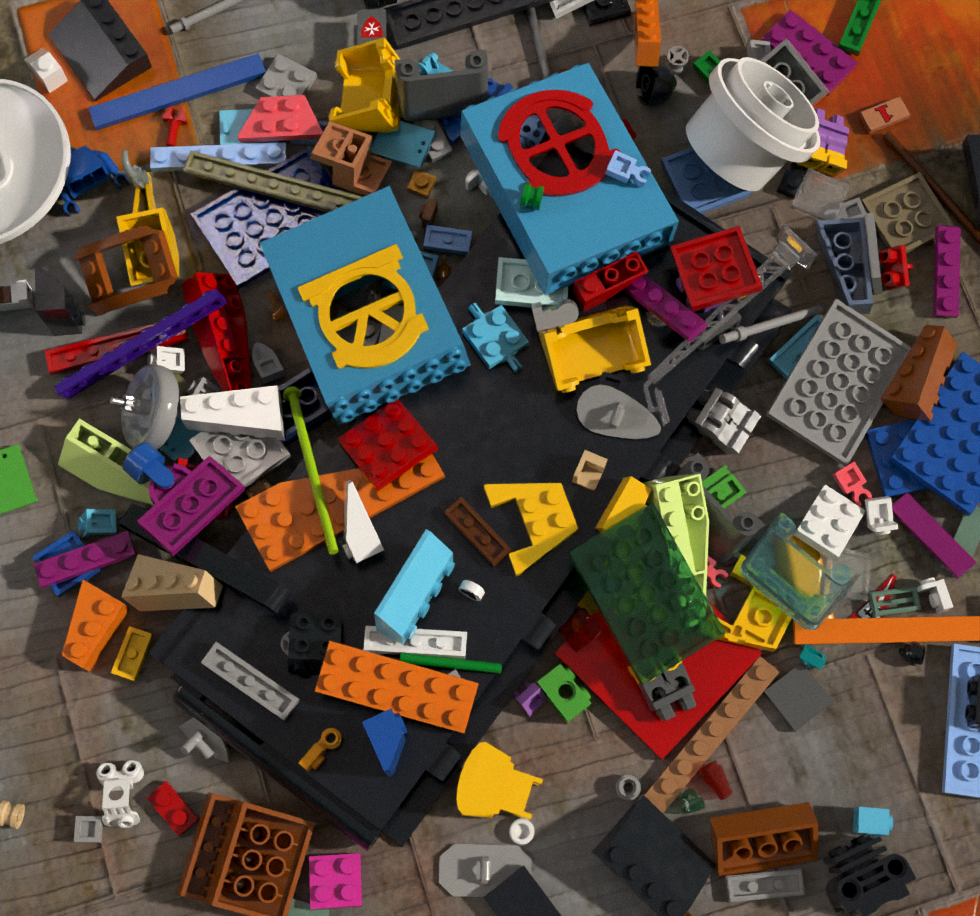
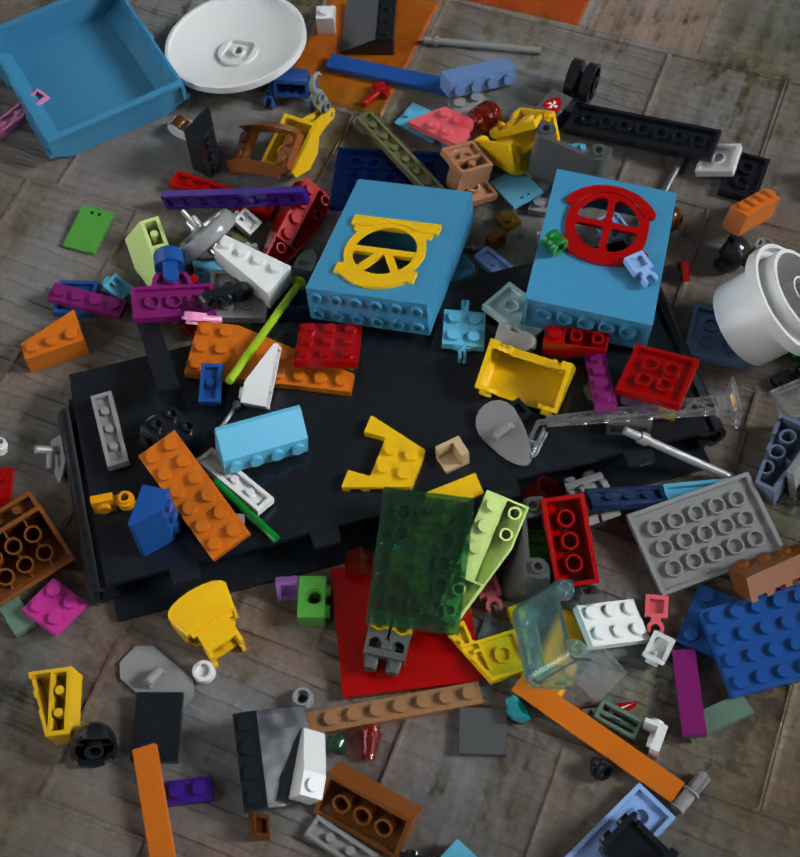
camera: 45 degrees right, 15 degrees down
yellow plate [111,626,154,682] -> none
tan wedge [121,554,223,611] -> none
light blue plate [150,143,287,172] -> none
reddish brown tile [443,496,512,568] -> none
white tile [458,580,485,601] -> none
none -> bright pink plate [181,311,222,325]
none -> black beam [198,282,253,310]
none -> blue plate [198,363,224,407]
none -> light grey hinge [213,400,242,435]
none -> white slope [288,727,326,805]
none -> medium blue brick [440,57,516,99]
none -> clear red helmet [468,100,502,134]
none -> yellow plate [489,114,543,139]
none -> clear red helmet [522,476,565,501]
none -> red slope [540,493,600,589]
none -> flat silver plate [573,585,604,605]
none -> dark blue plate [583,485,668,511]

